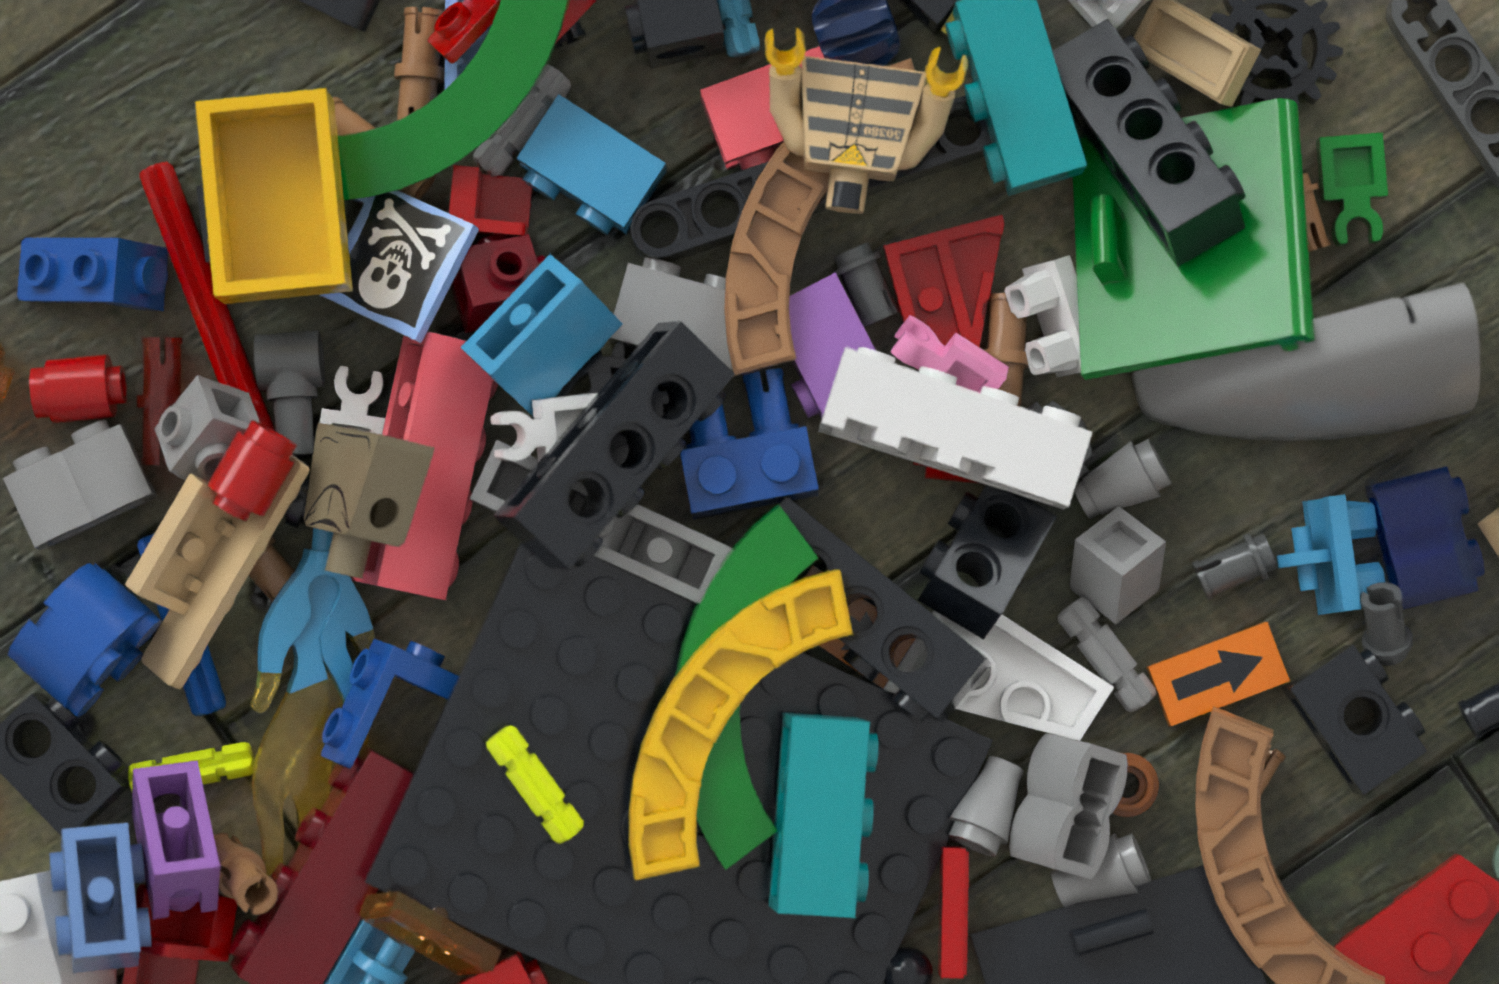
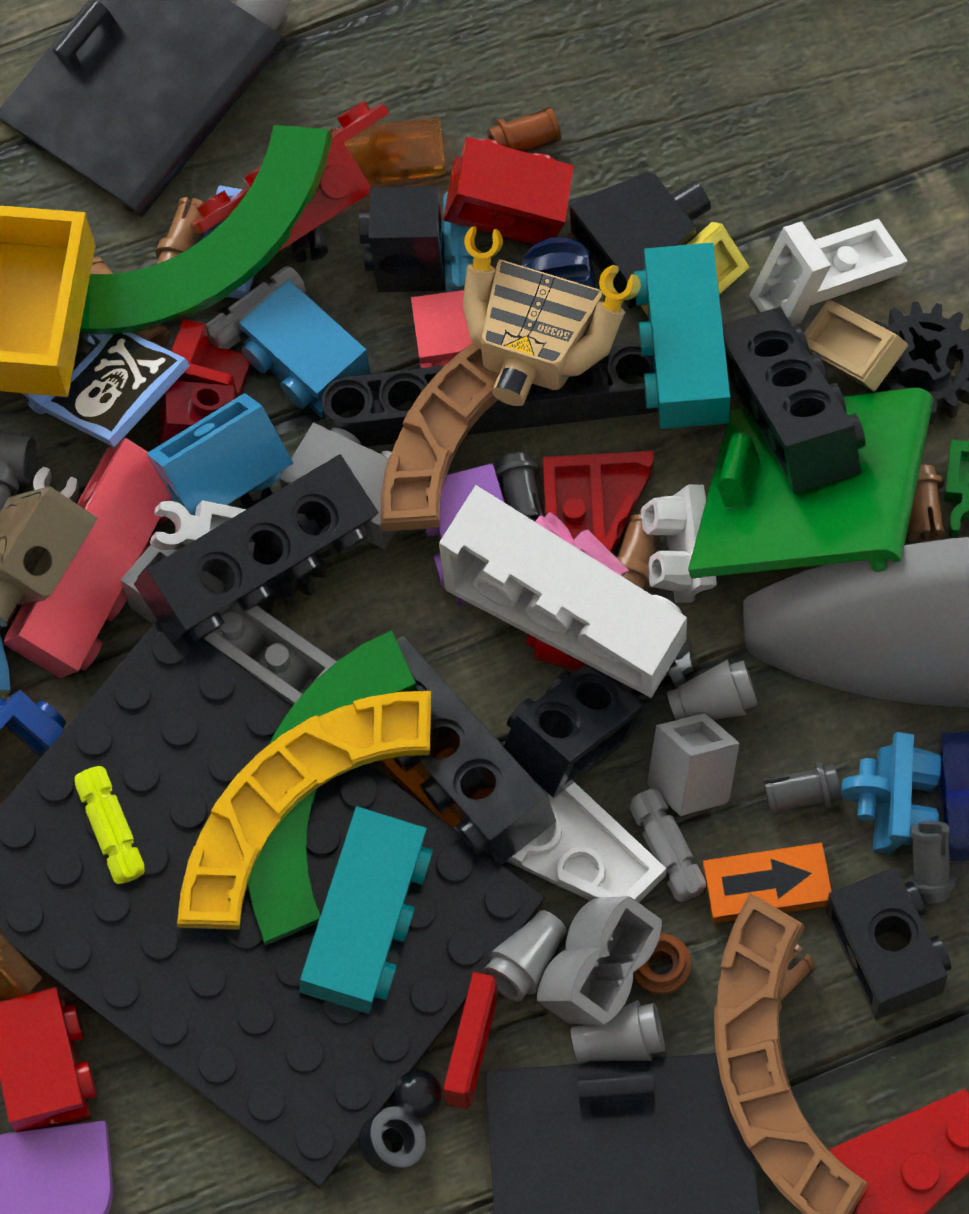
camera: 20 degrees right, 20 degrees down
blue brick [680,368,819,520] -> none

